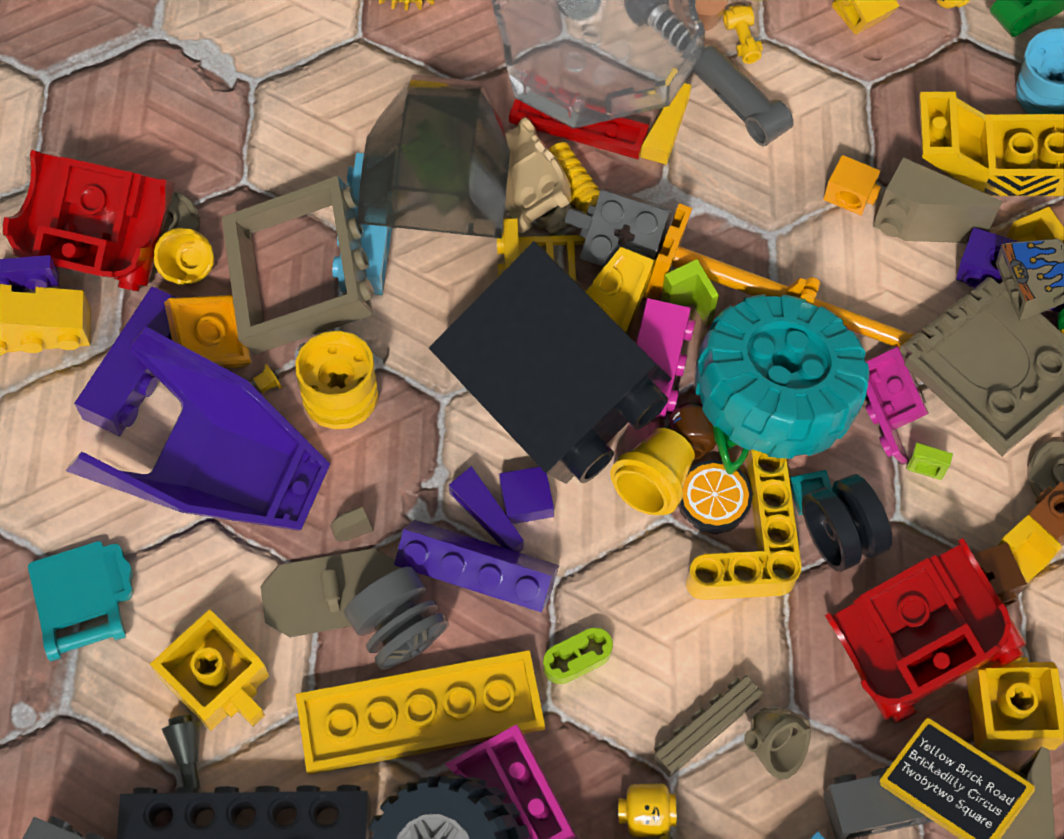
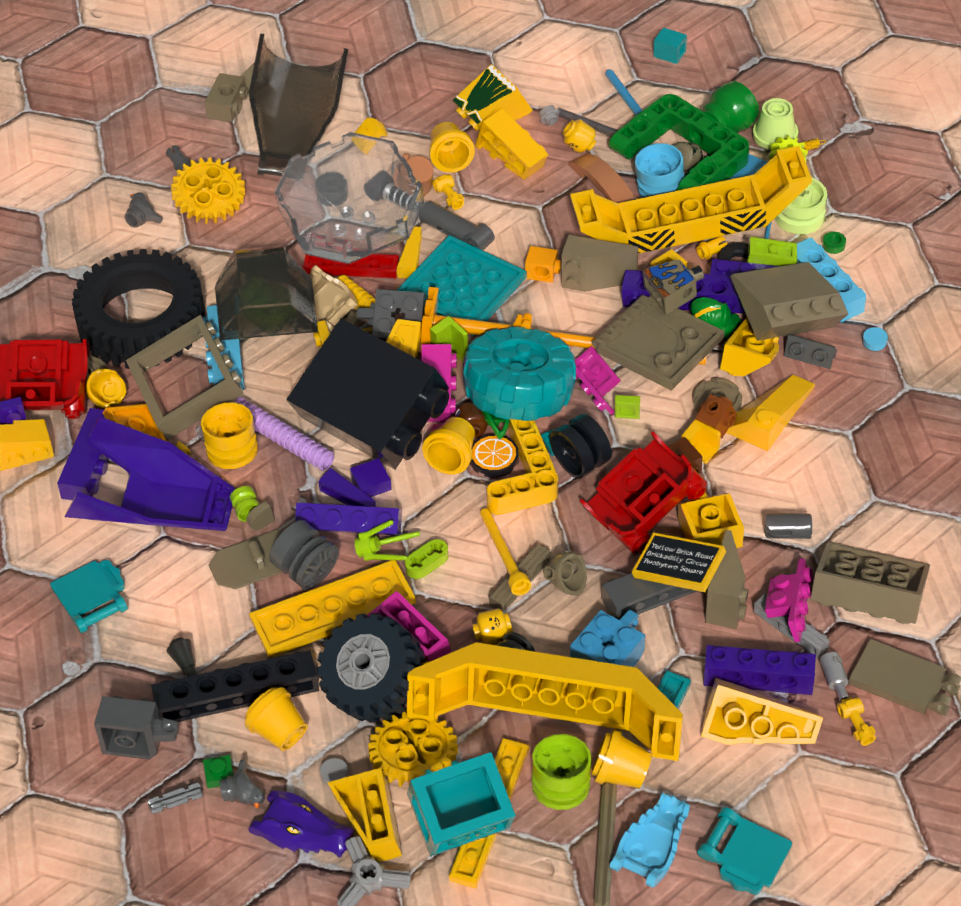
camera: 10 degrees left, 15 degrees down
yellow hinge [150,609,269,731] -> none
none -> black tyre [72,249,206,369]
none -> lime wheel [230,486,259,522]
none -> lavender piece [233,397,334,471]
none -> lime plant [354,520,420,561]
none -> teal plate [396,235,527,336]
none -> yellow piece [480,508,531,596]
none -> nougat slope [569,153,636,203]

